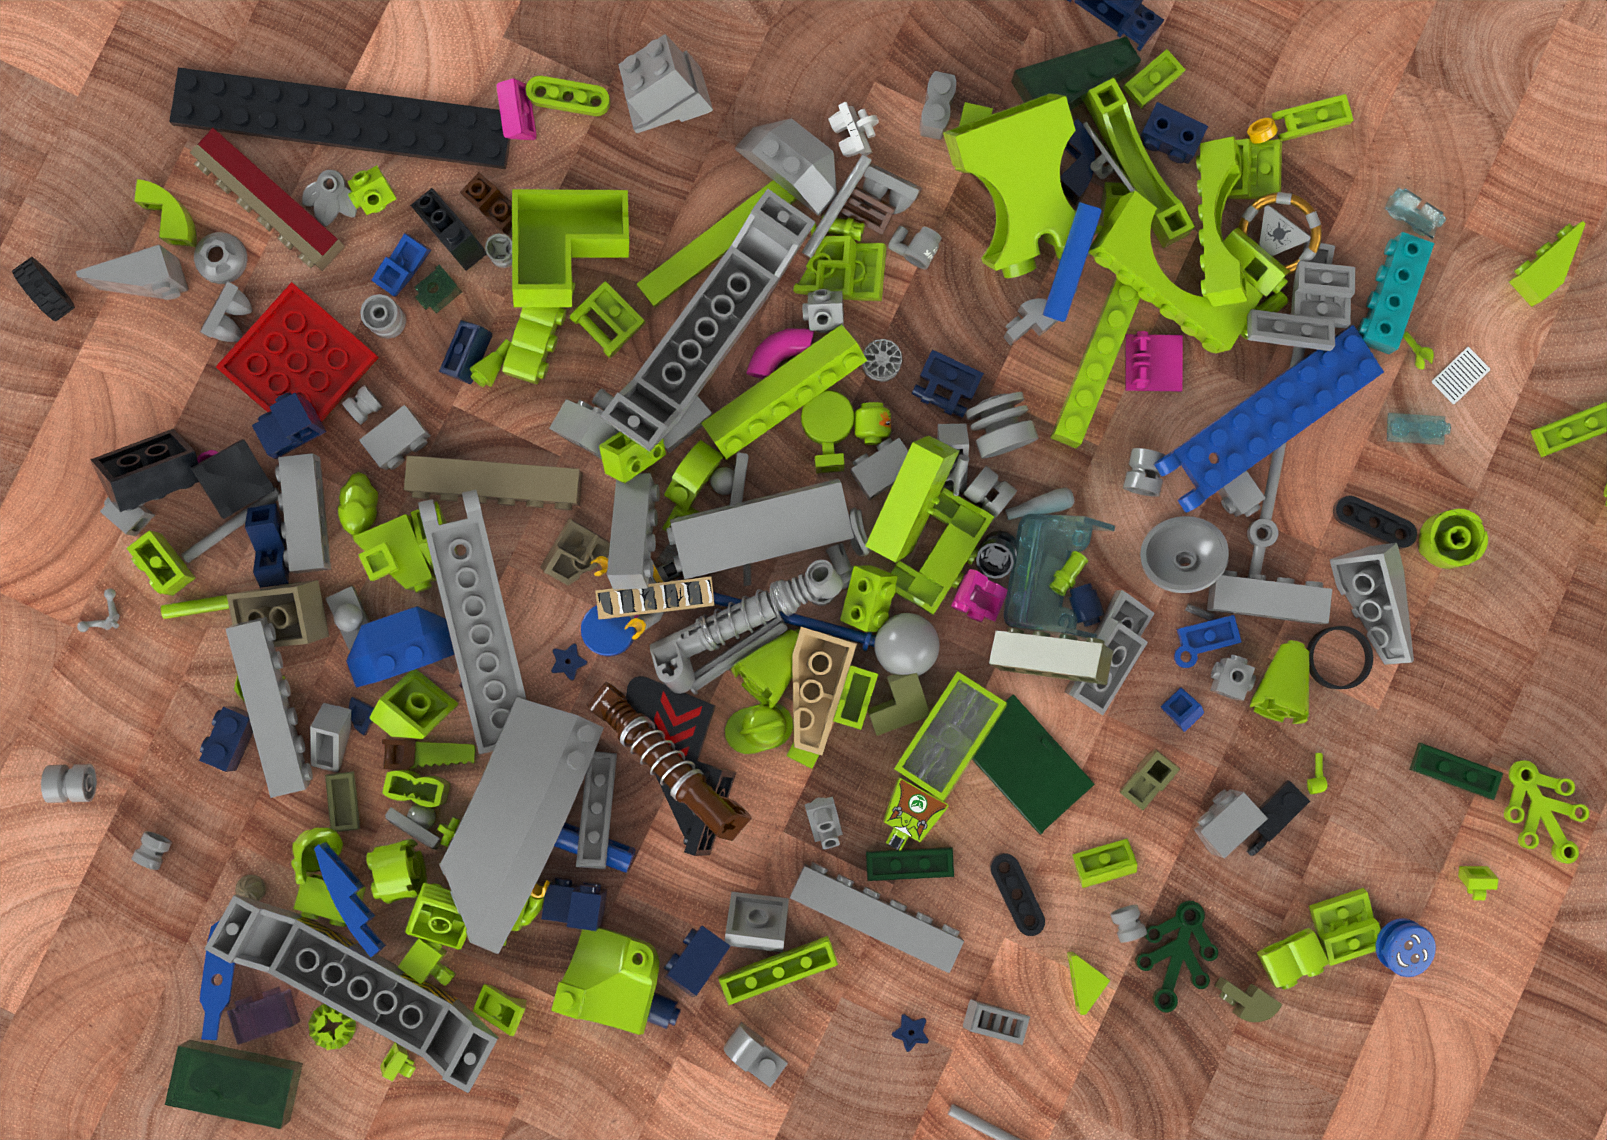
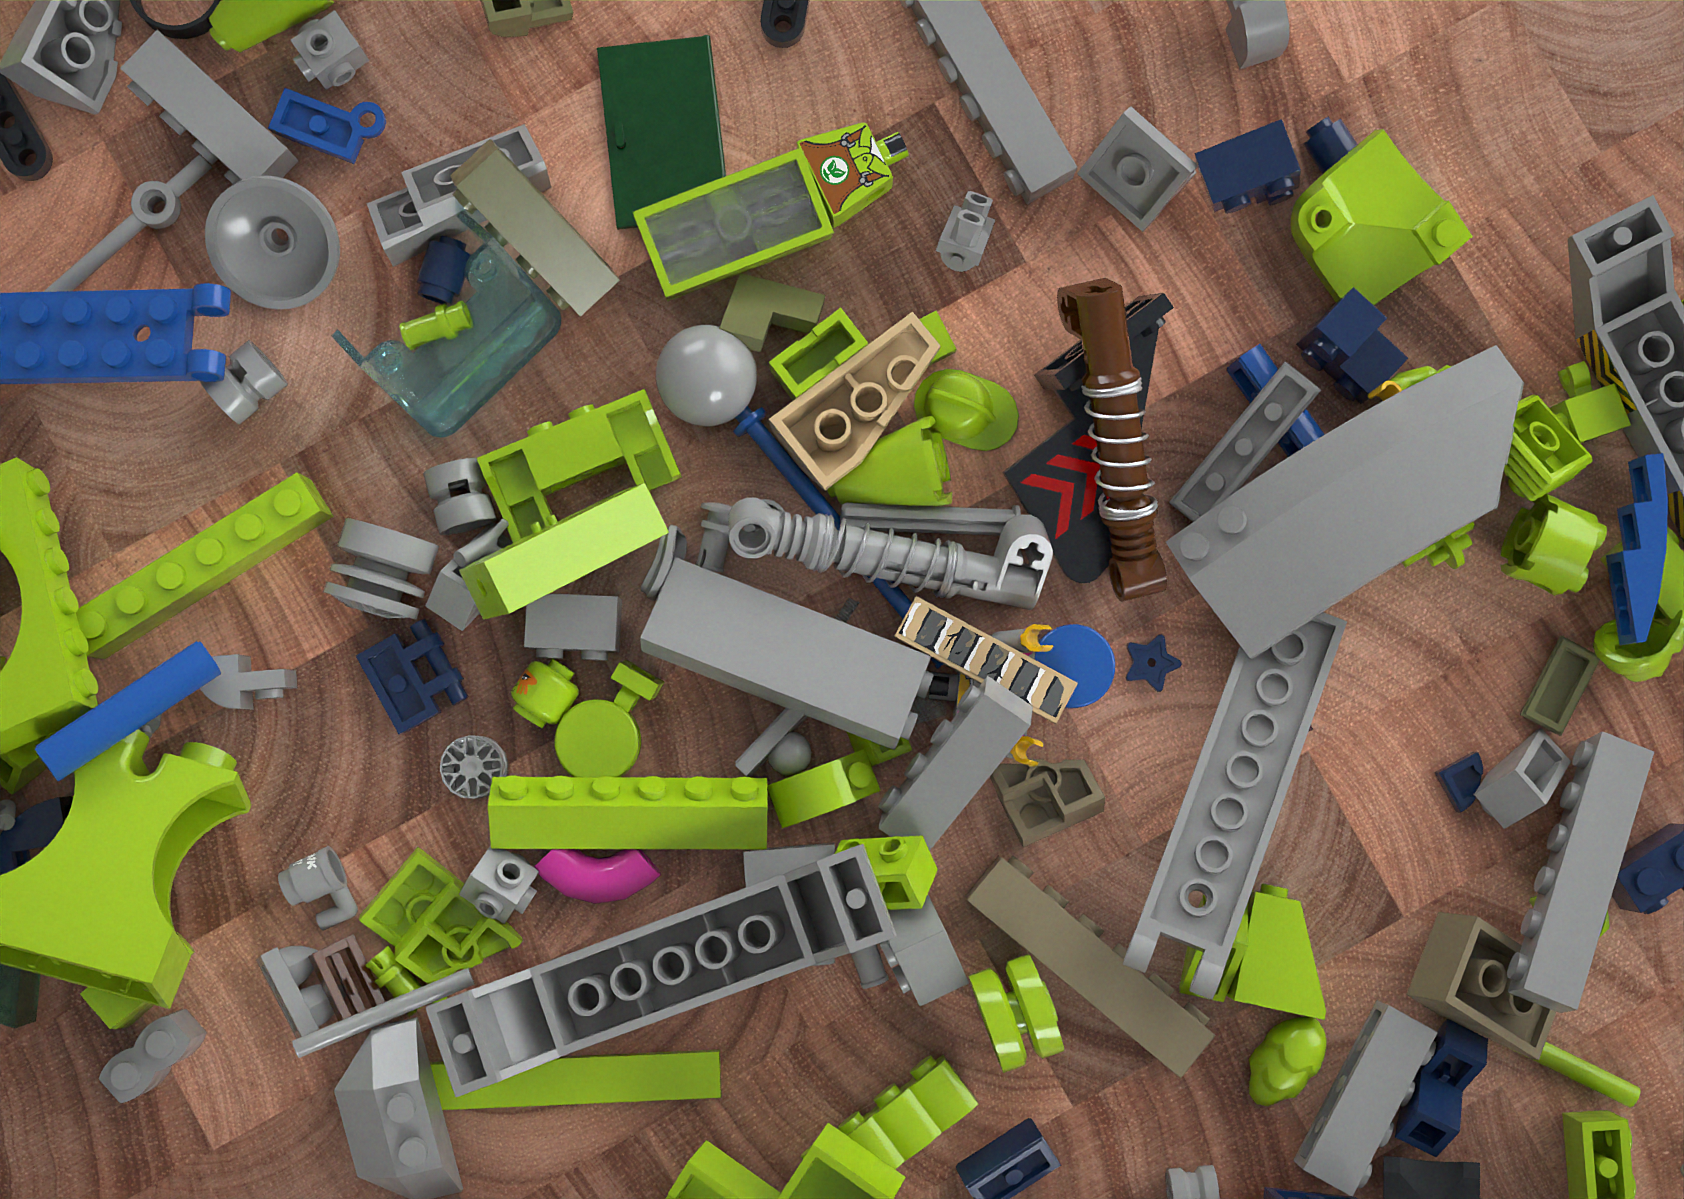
camera: 145 degrees left, 0 degrees up
light grey bar [181,487,281,563] -> none
light grey tile [325,586,370,650] -> none
blue wedge [346,606,455,688] -> none
lime tile [358,542,399,581] -> none
light grey brick [359,405,431,470] -> none
lime slope [369,669,459,739] -> none
lime piece [382,739,476,770] -> none
lime brick [382,770,451,807] -> none
light grey tile [385,804,441,850] -> none
lime cone [470,339,511,387] -> none
lime slope [473,984,526,1036] -> none
lime plate [570,281,646,358] -> none
lime brick [718,936,838,1006] -> none
white hips [828,102,879,157] -> none
lime brick [840,565,898,632] -> none
dark green tile [866,847,954,881] -> none
dark pink cylinder [951,569,1008,622] -> none
black wheel [976,530,1019,579] -> none
light grey piece [1005,487,1075,520] -> none
dark pink hinge [1125,331,1183,392] -> none
blue slope [1160,687,1204,732] -> none
light grey leg [1185,603,1214,621] -> none
light grey brick [1218,470,1266,517] -> none
none -> lime wheel [968,954,1064,1073]

